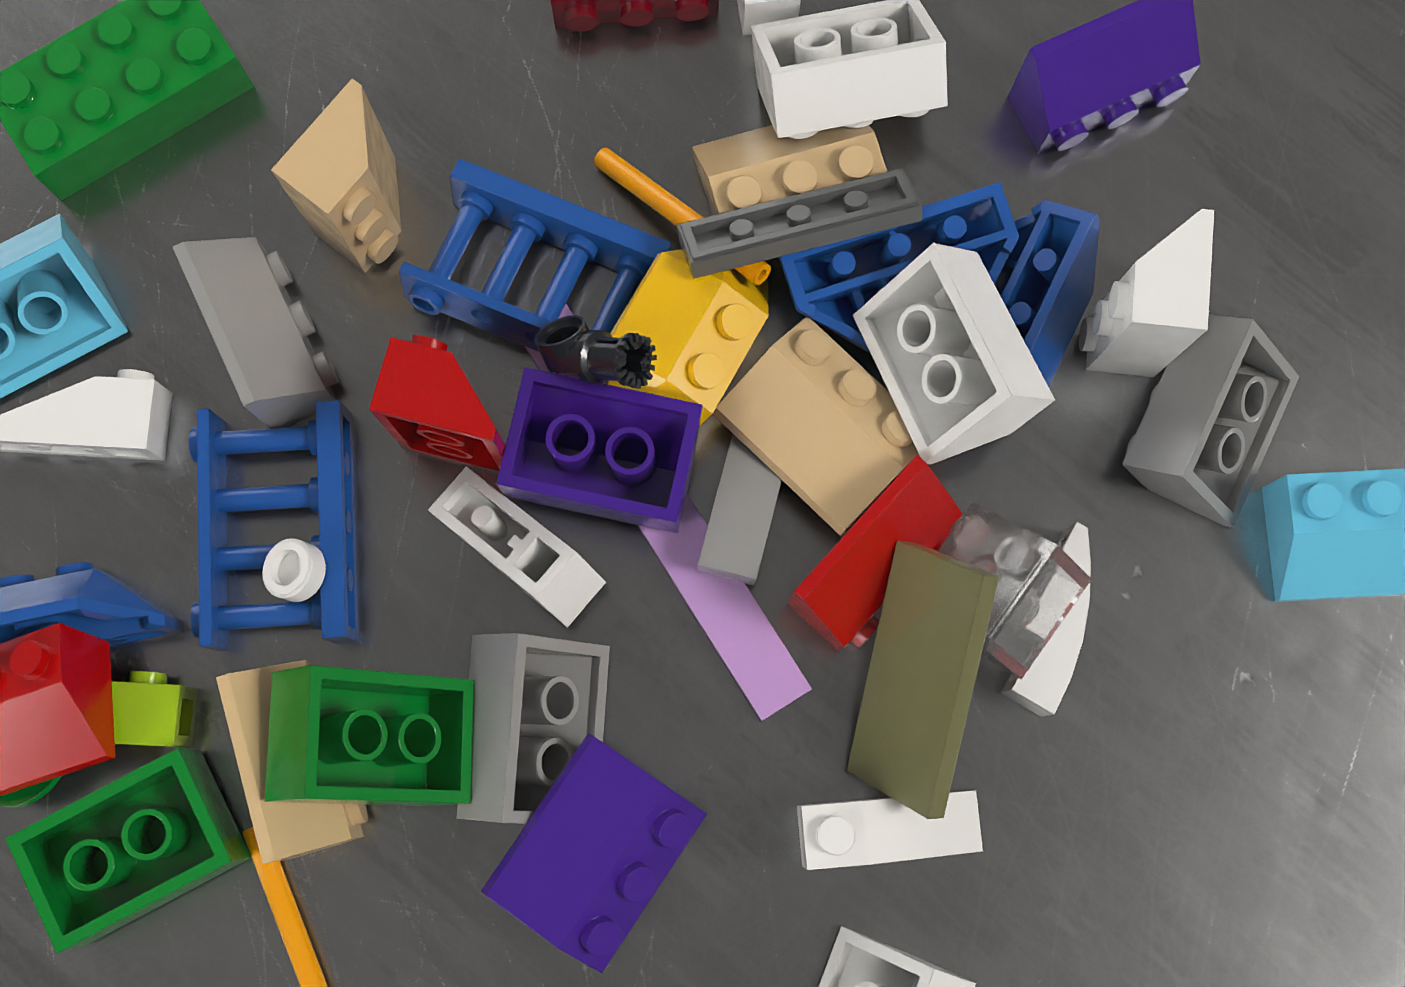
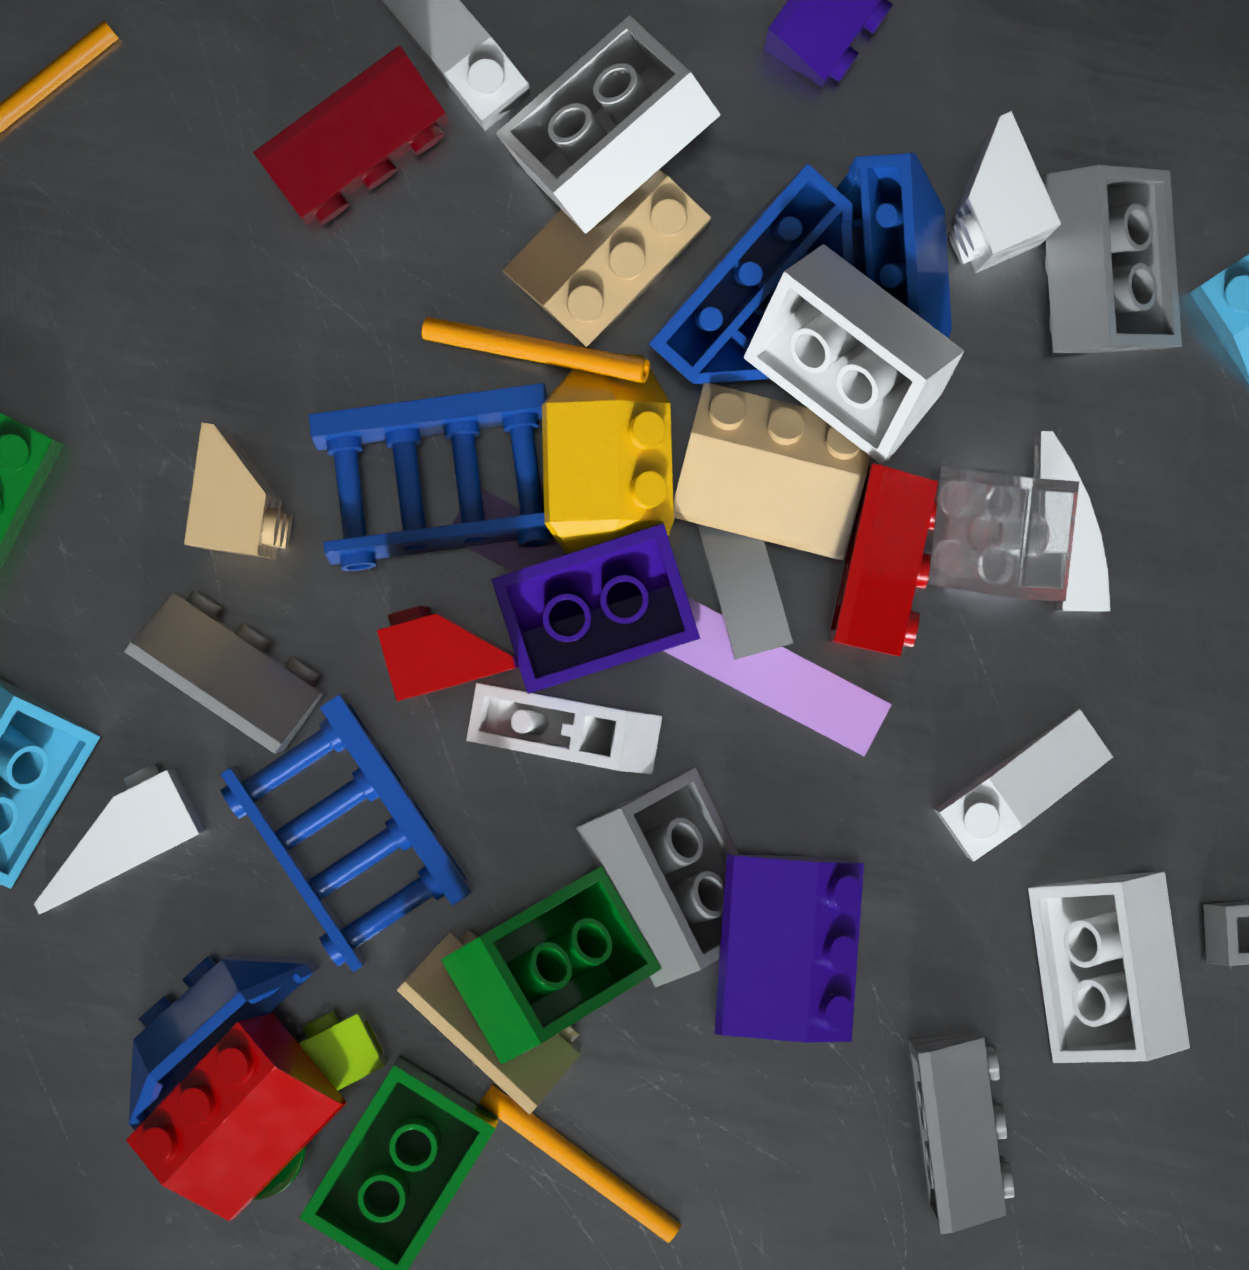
camera: 25 degrees left, 10 degrees up
white tile [262,538,326,602] -> none
black connector [534,315,657,389] -> none
dark grey tile [677,168,922,279] -> none
olive tile [847,541,999,819] -> none

